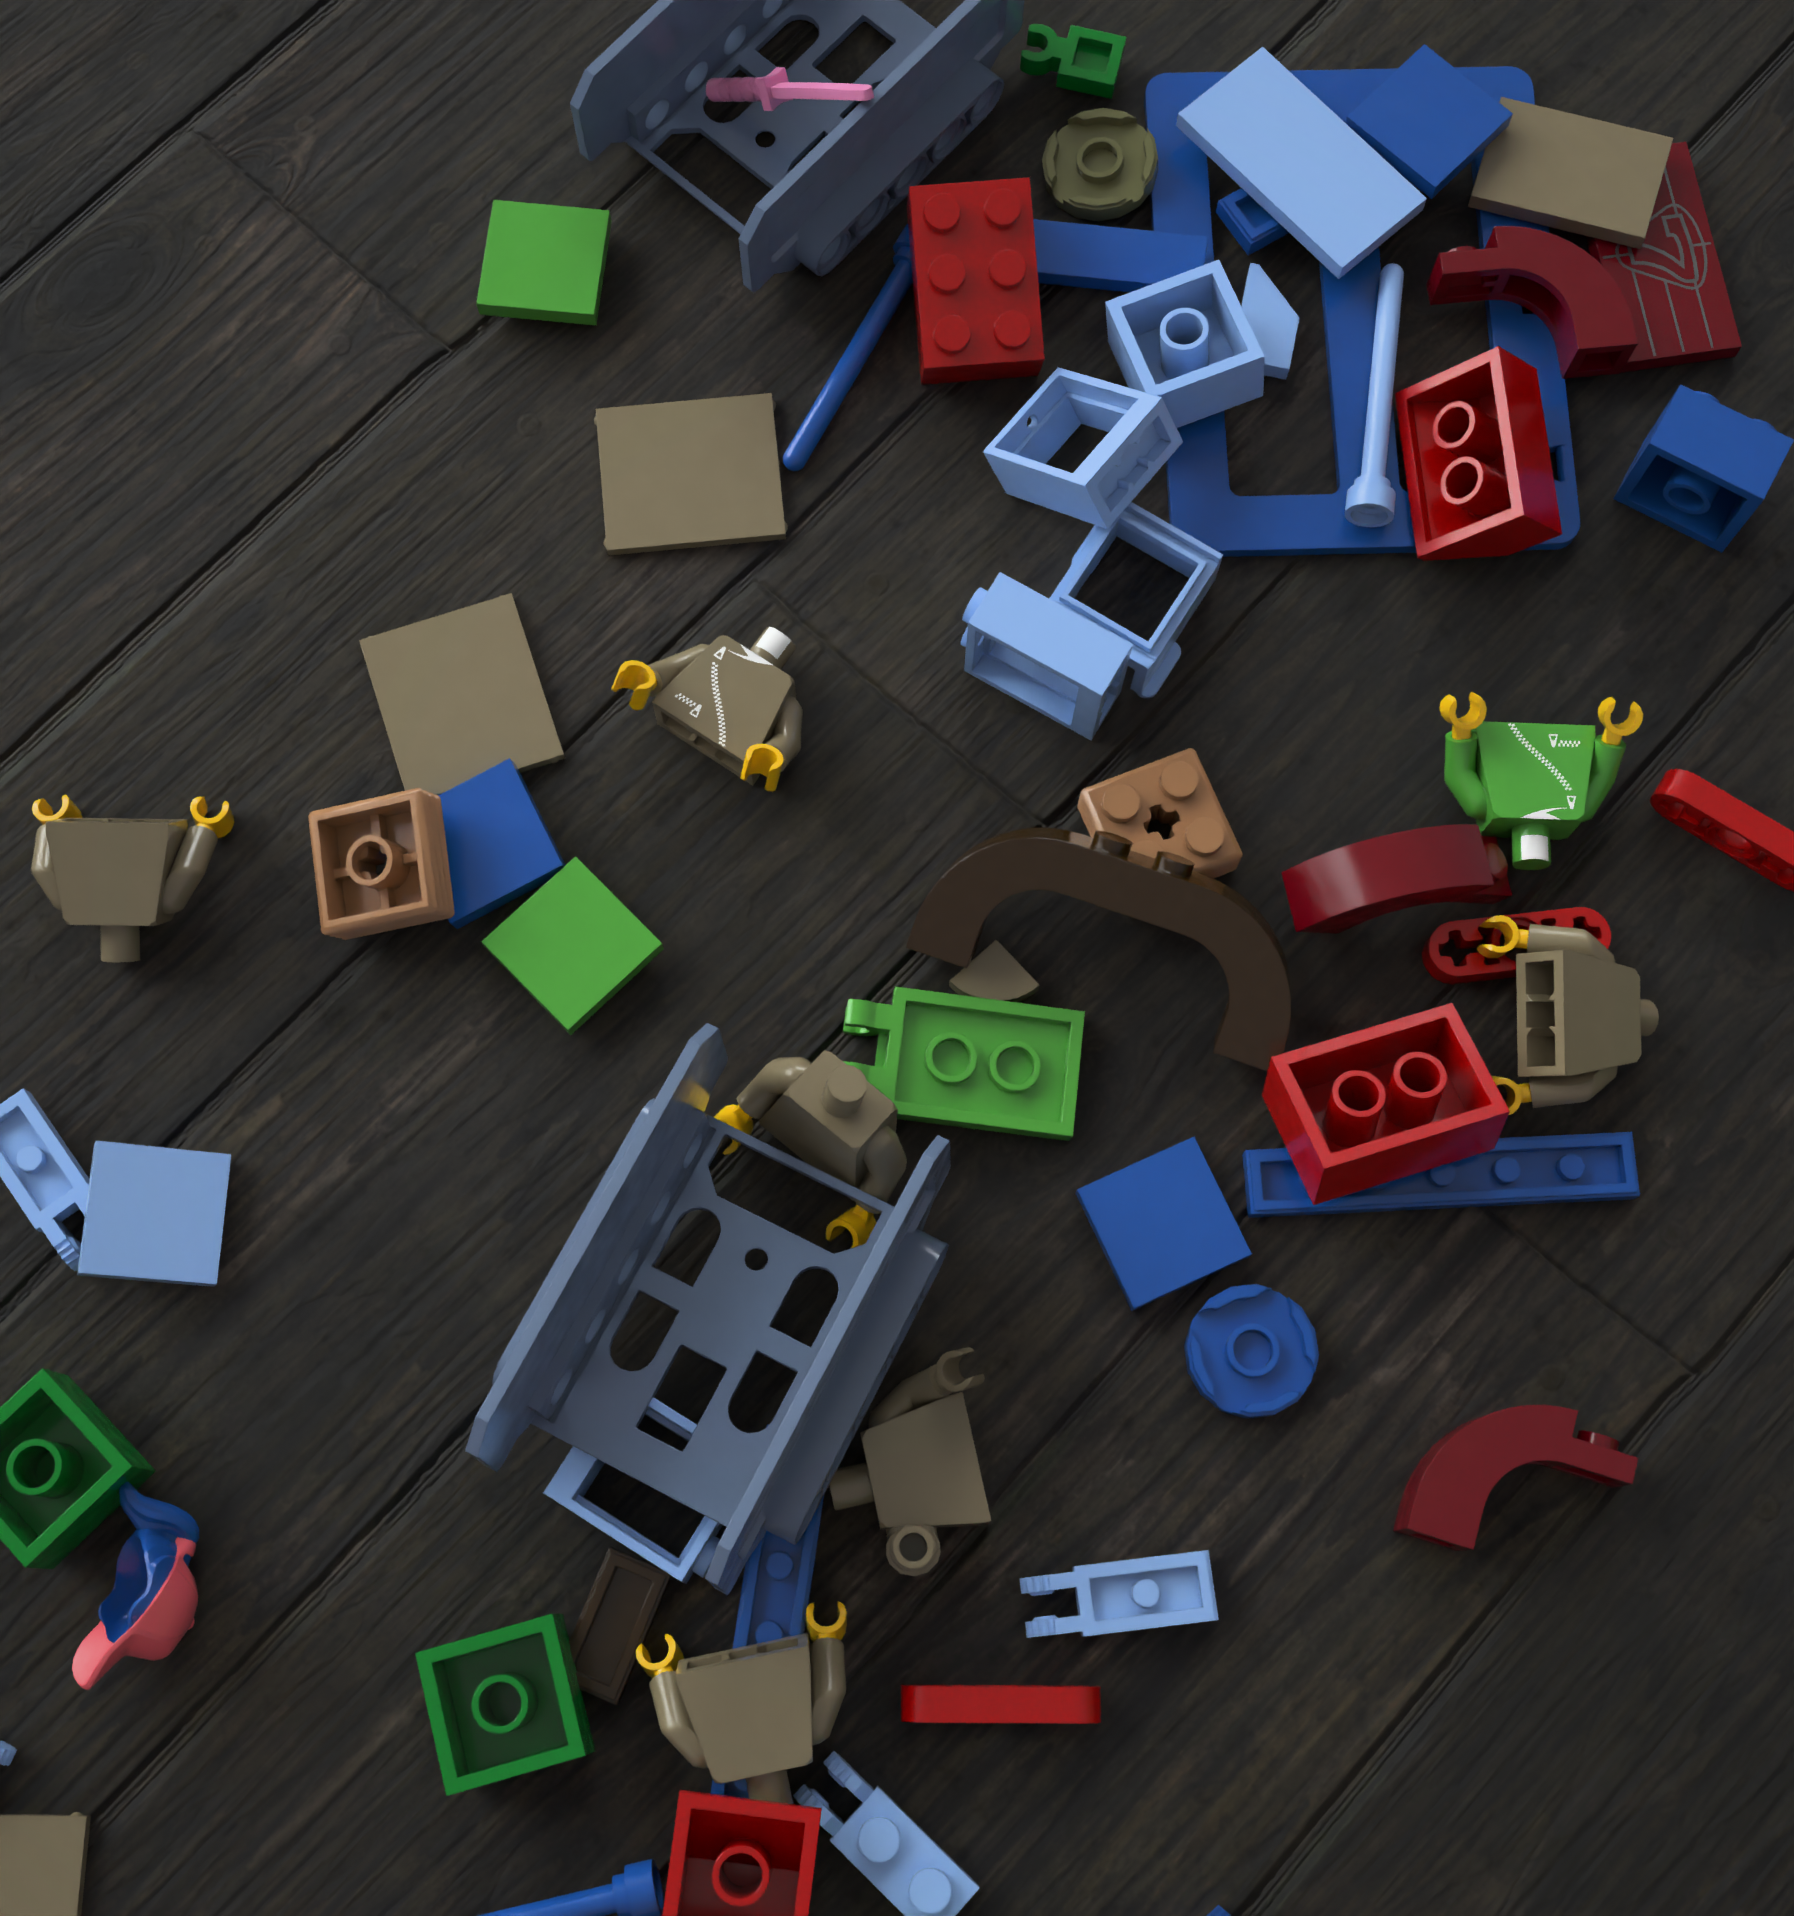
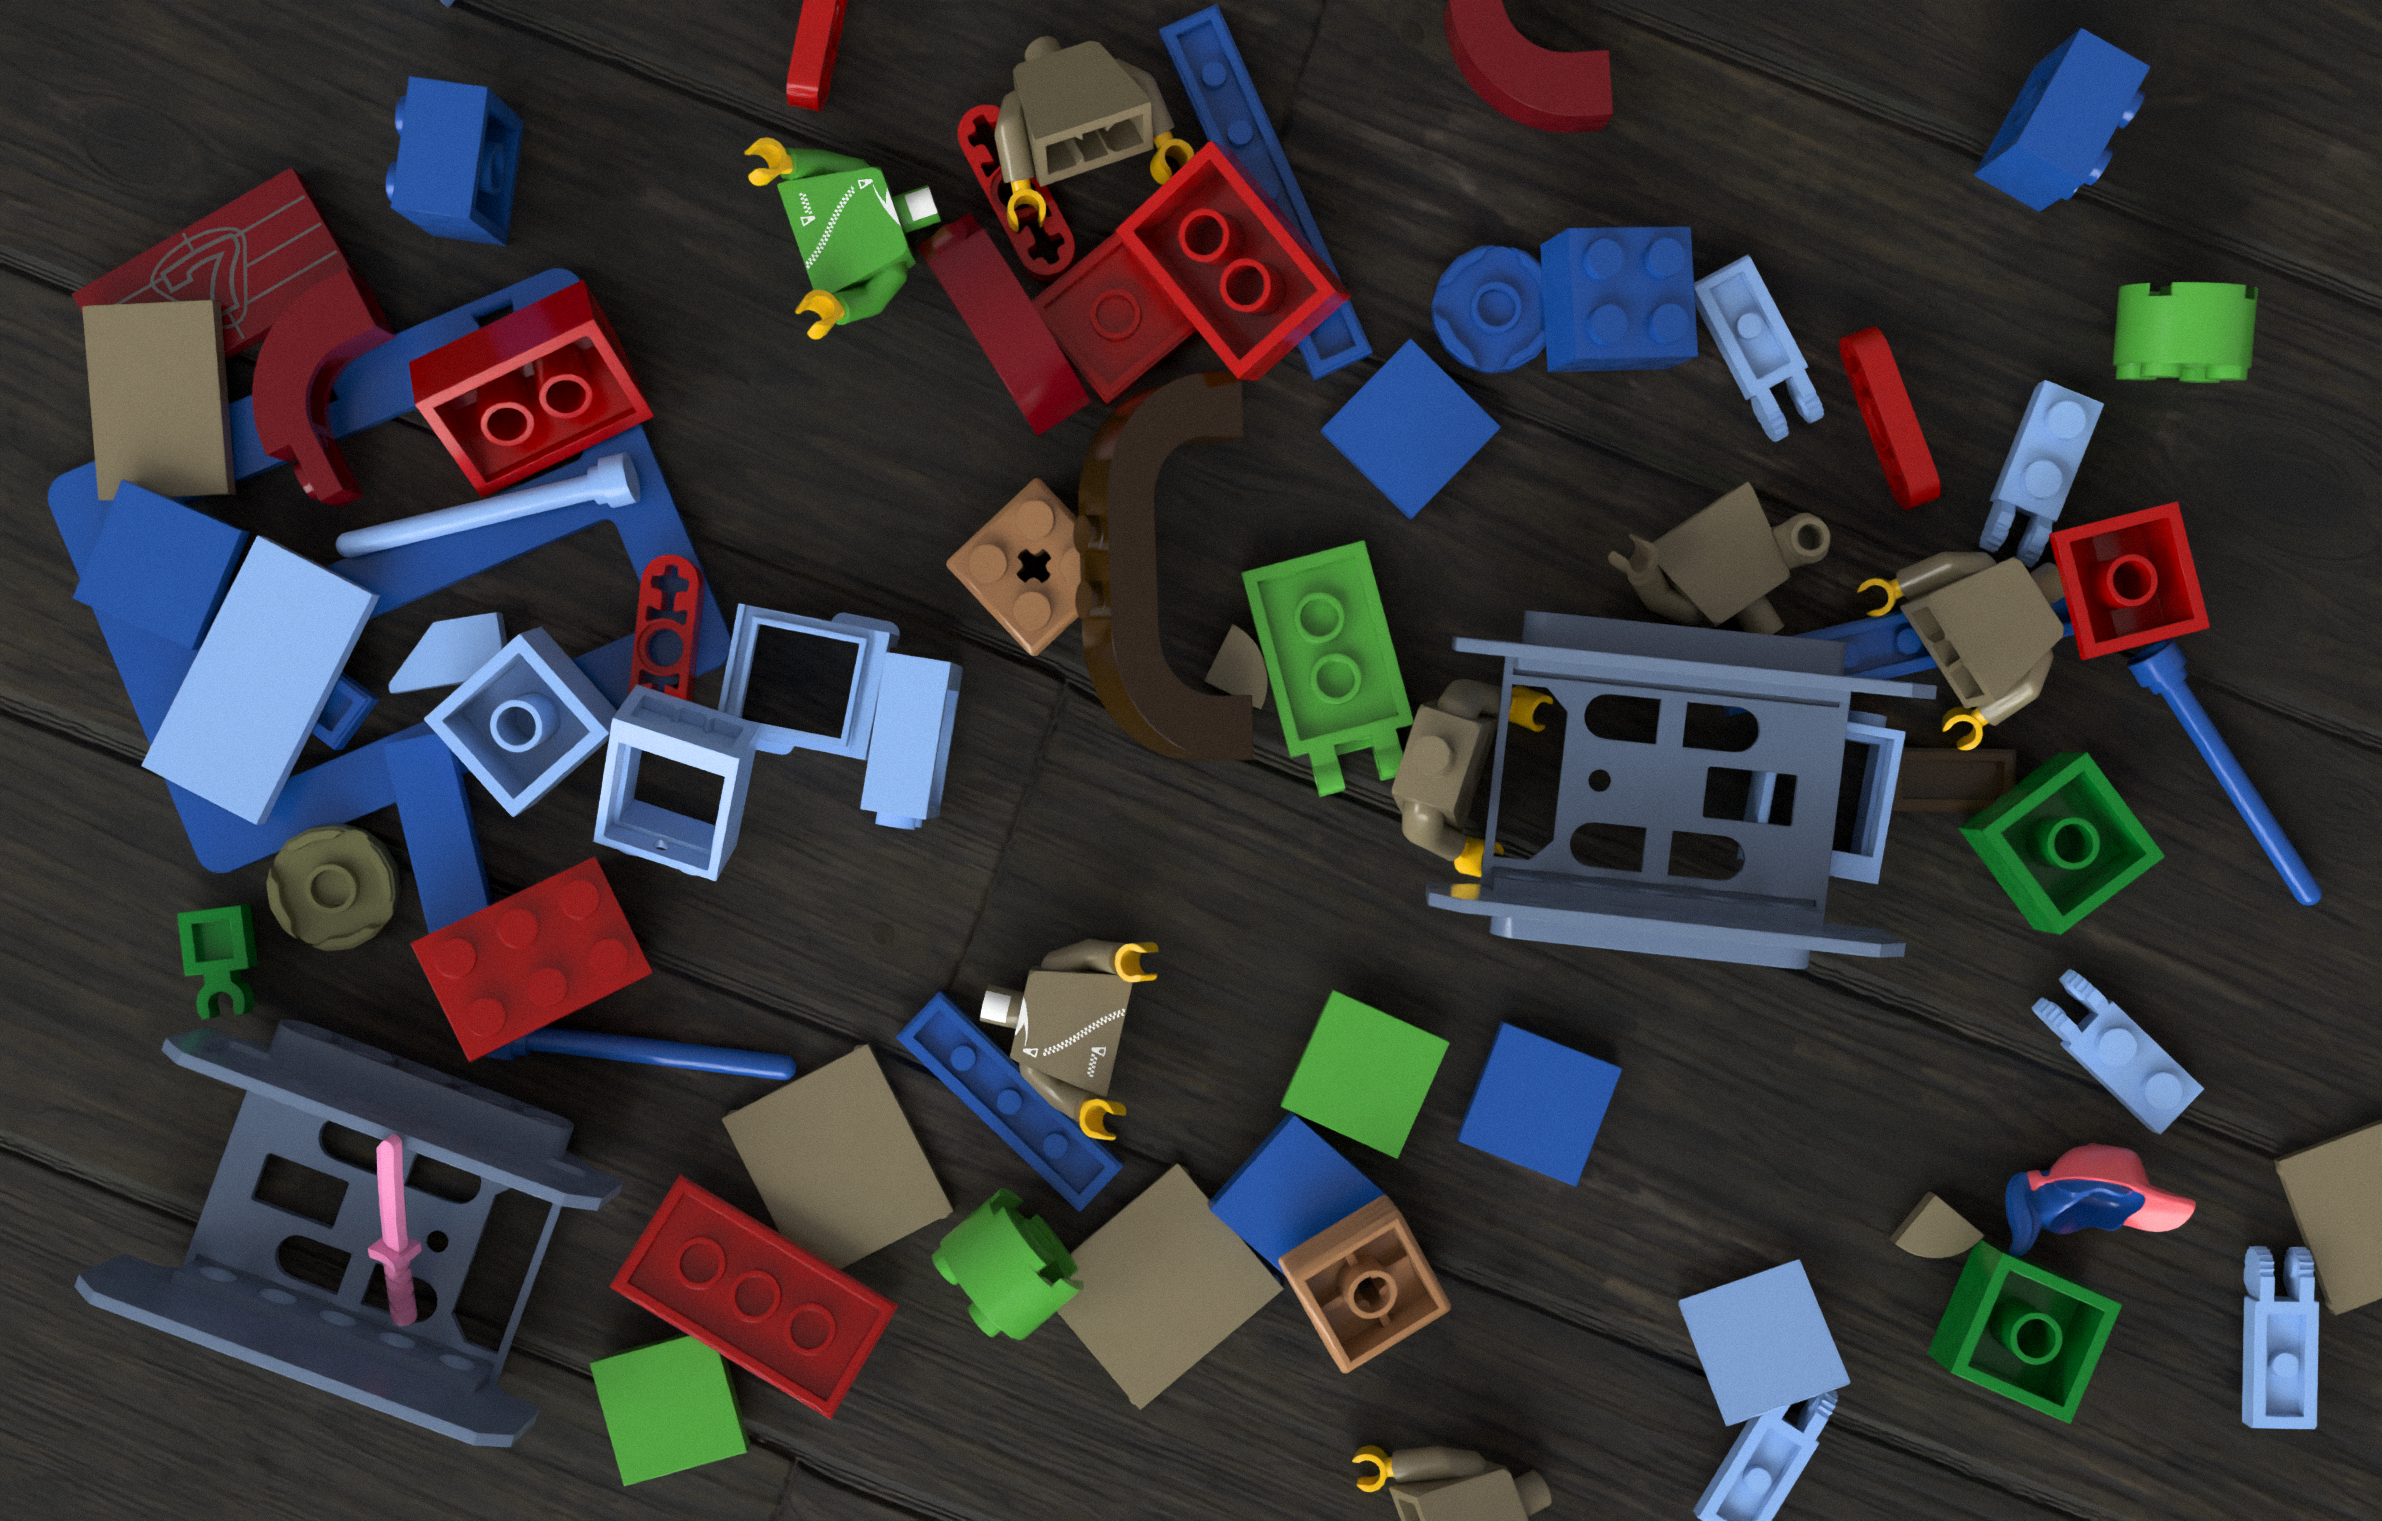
camera: 110 degrees left, 15 degrees up
none -> red tile [609,1174,899,1420]
none -> red beam [628,554,705,702]
none -> blue tile [896,989,1124,1212]
none -> bright green brick [932,1188,1084,1340]
none -> red tile [1031,231,1199,407]
none -> blue tile [1455,1020,1622,1187]
none -> blue brick [1540,227,1698,372]
none -> dark tan tile [1889,1191,1984,1258]
none -> light blue hinge [2032,969,2204,1135]

